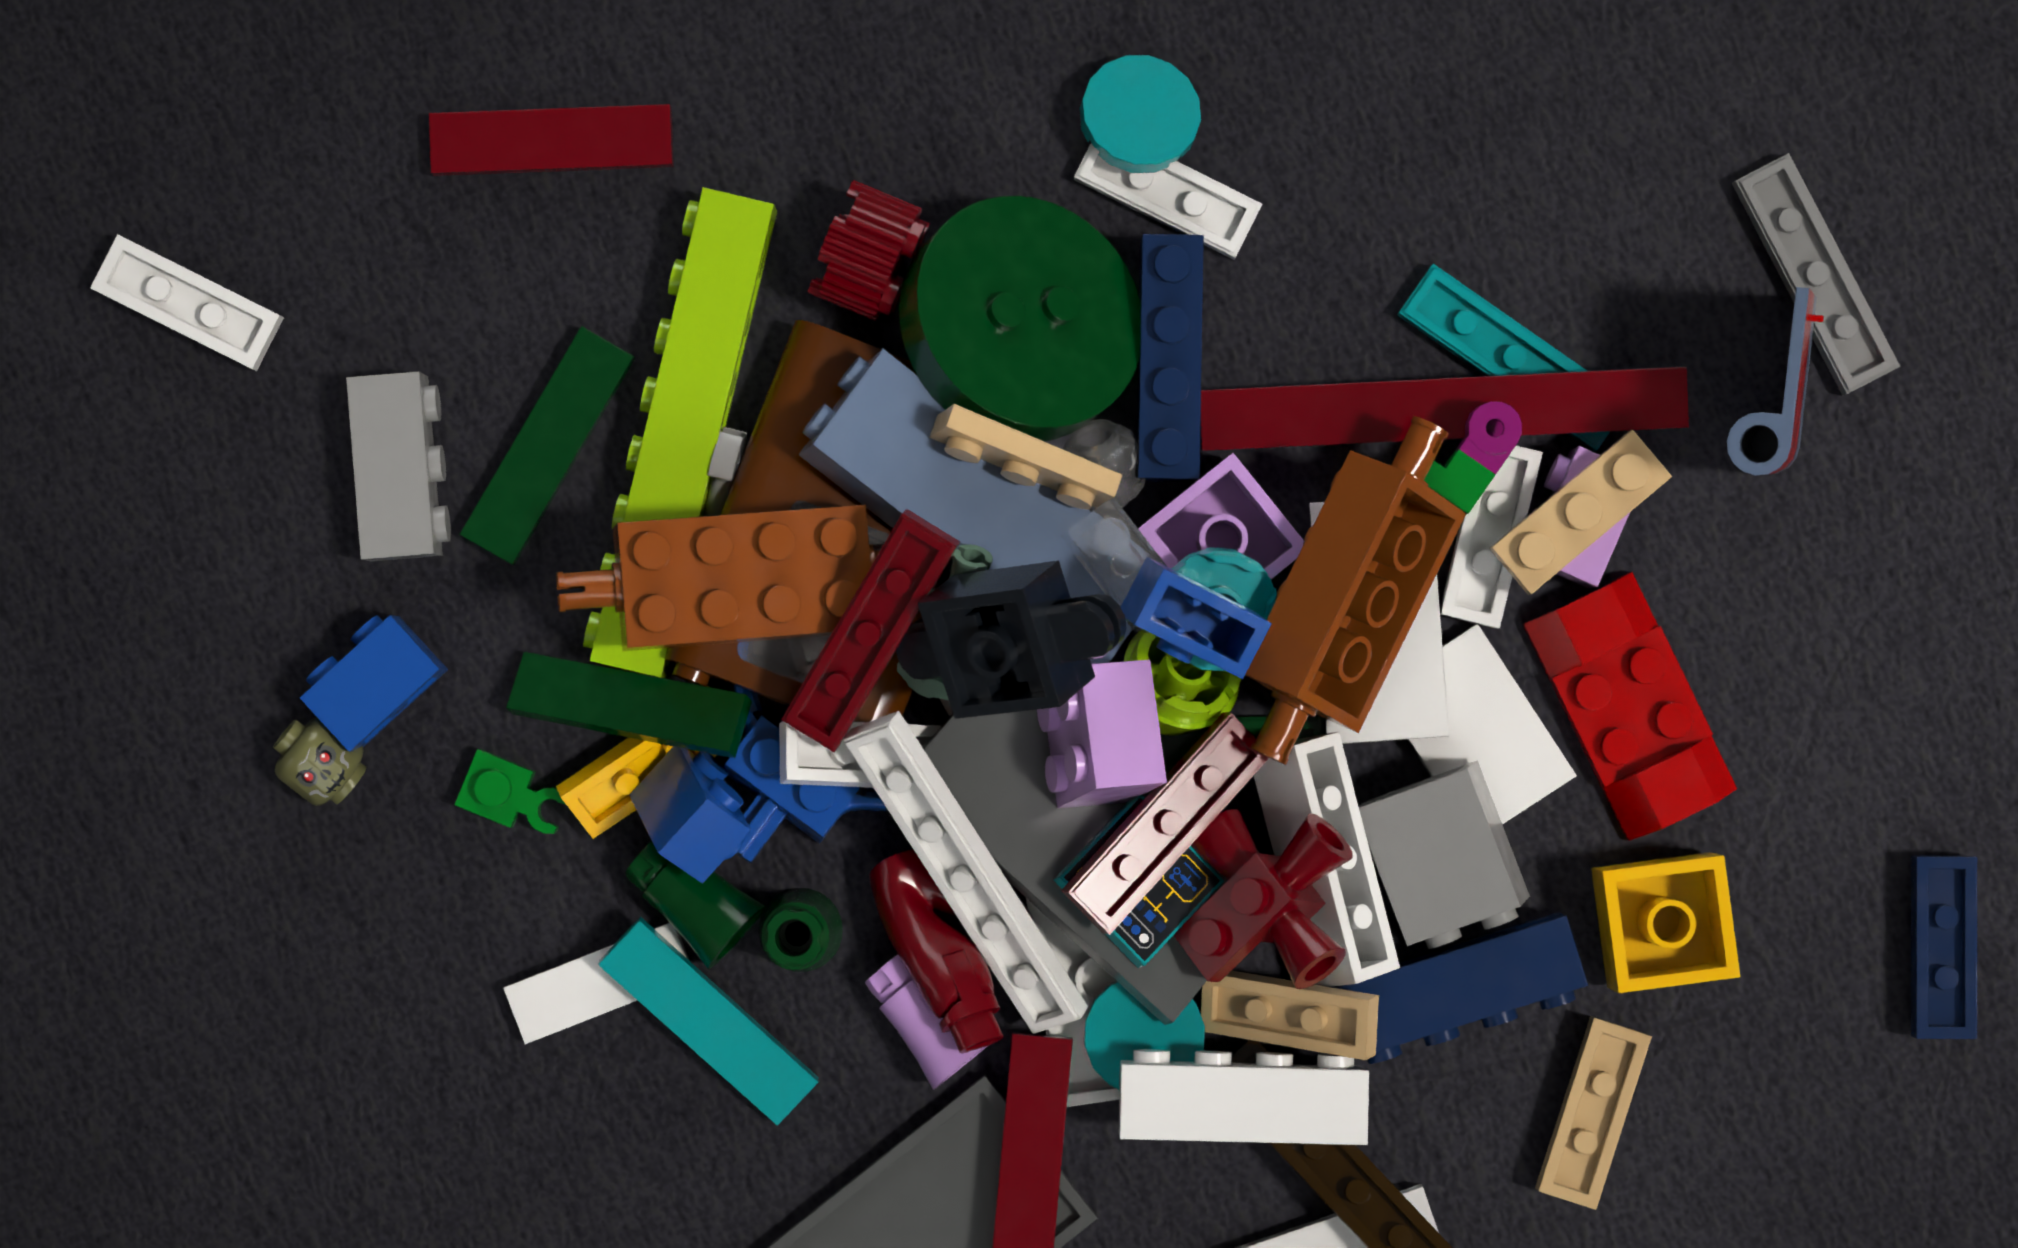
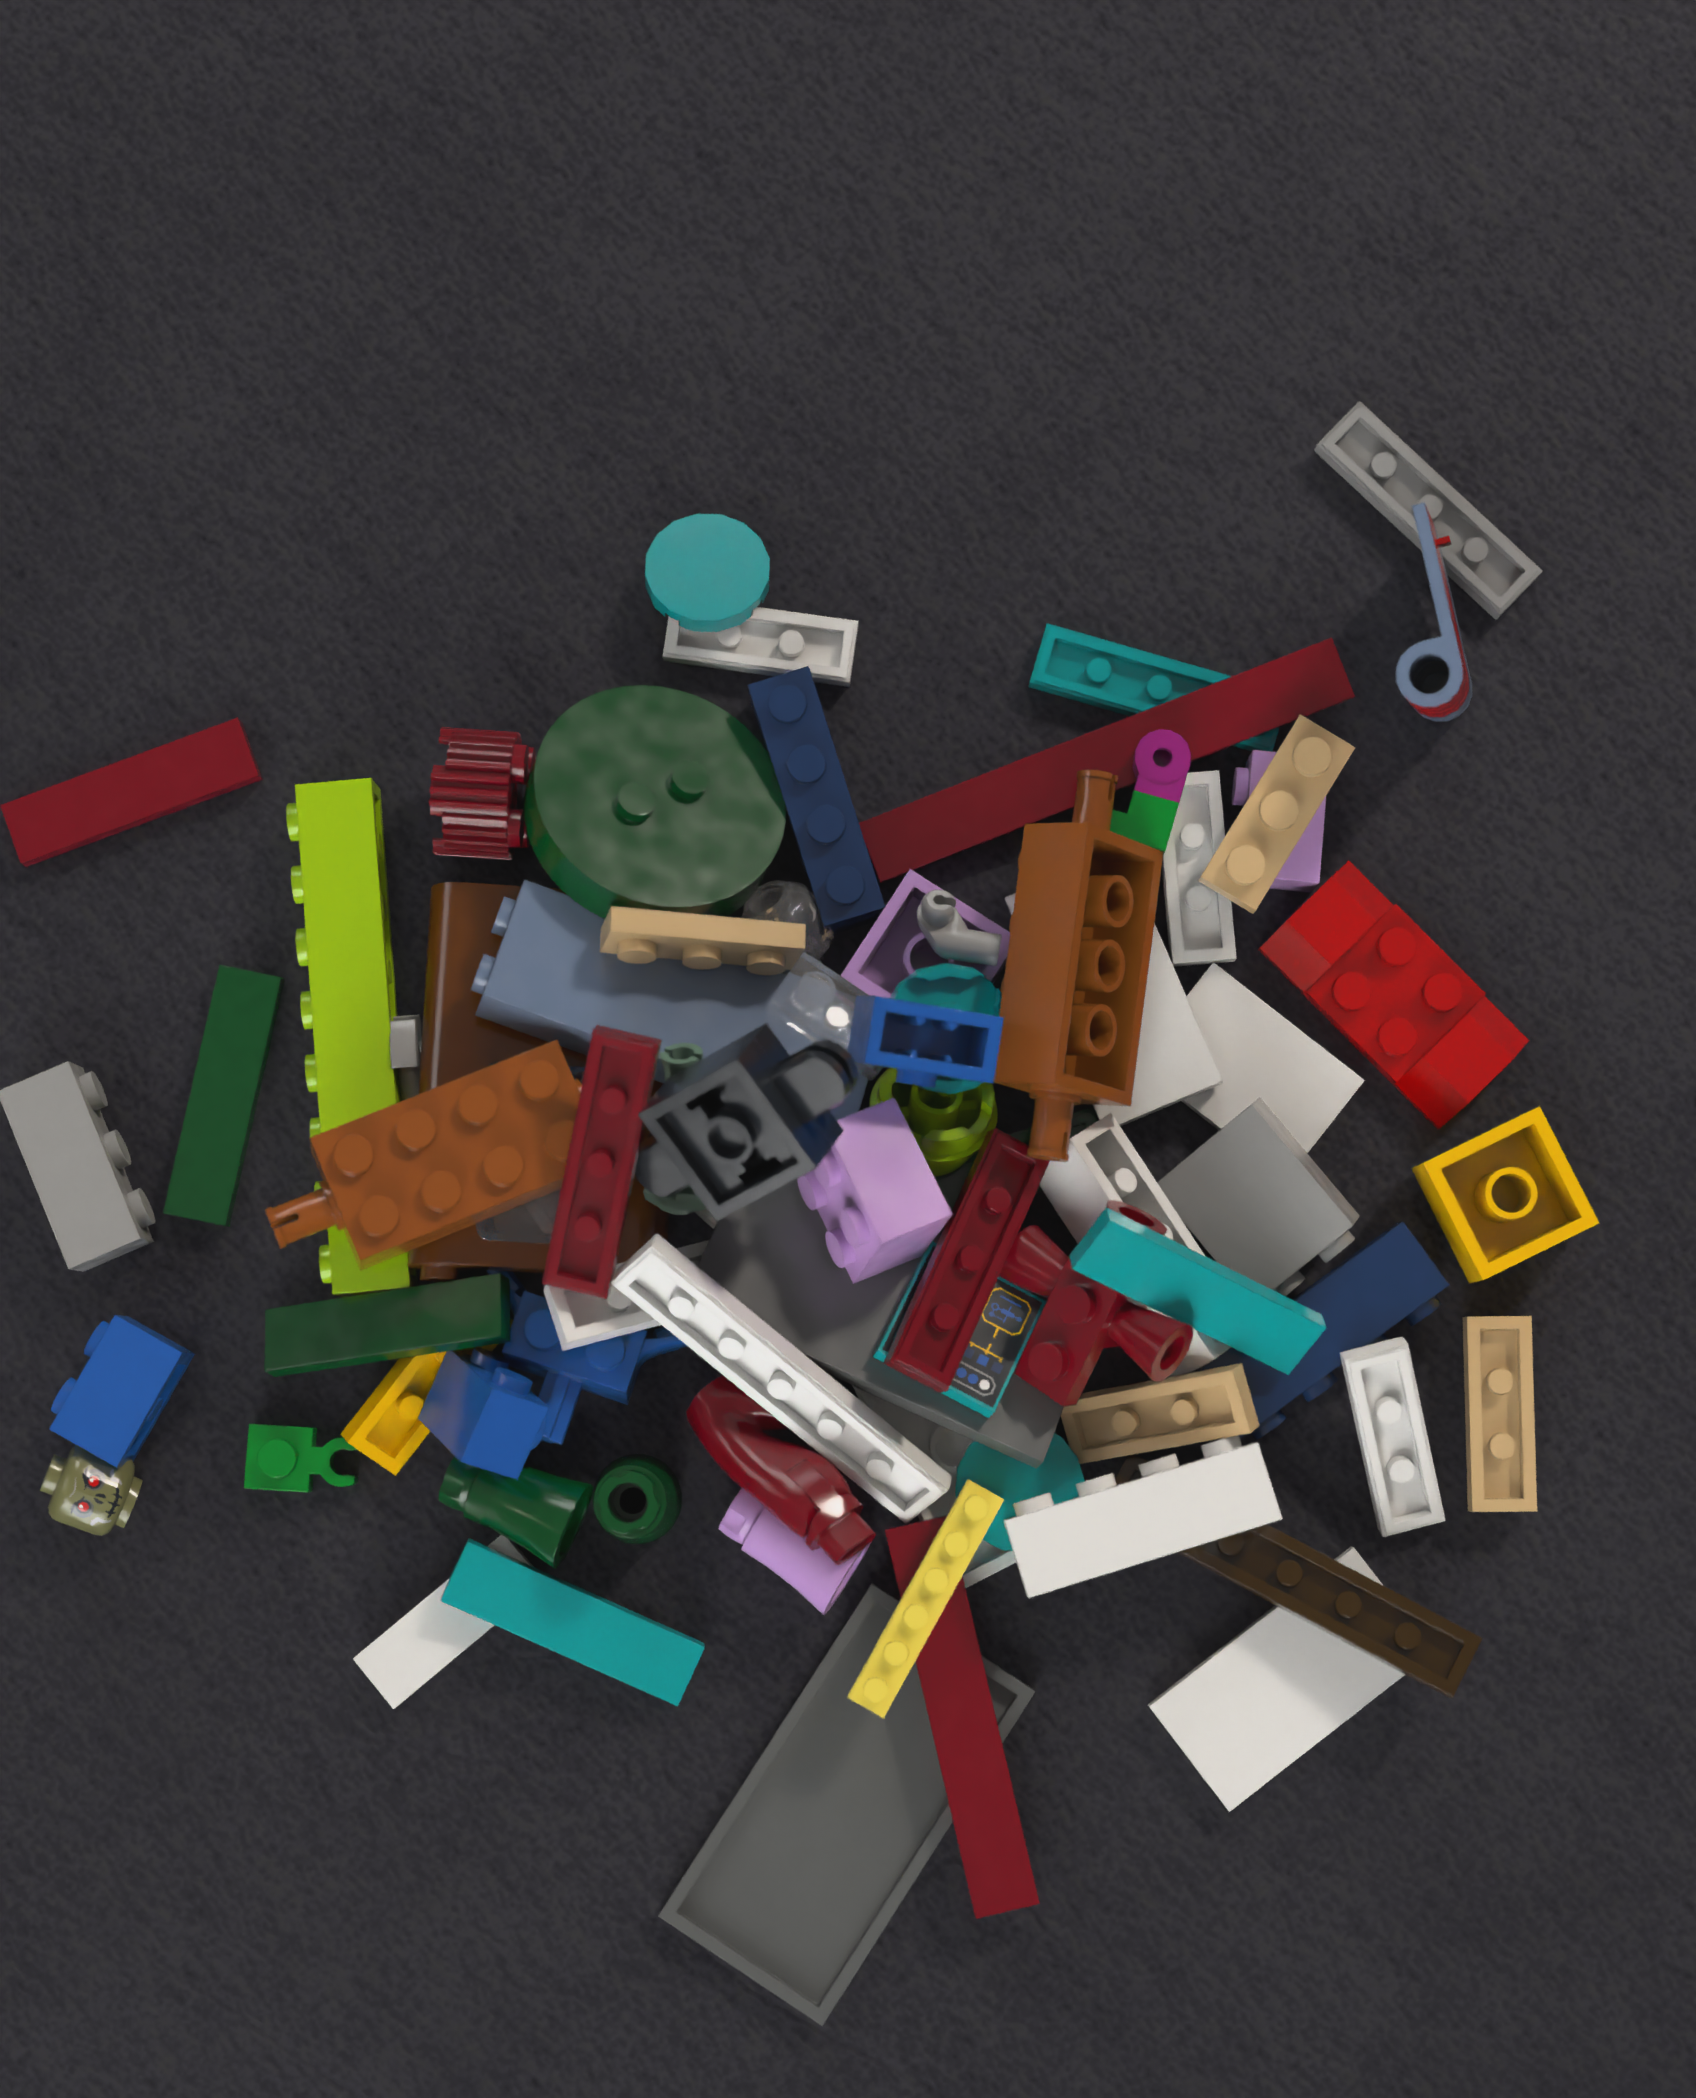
camera: 10 degrees left, 5 degrees down
none -> light yellow piece [847,1479,1004,1718]
none -> light grey arm [917,890,1002,966]
none -> teal tile [1069,1207,1326,1375]
none -> white tile [1340,1336,1445,1537]

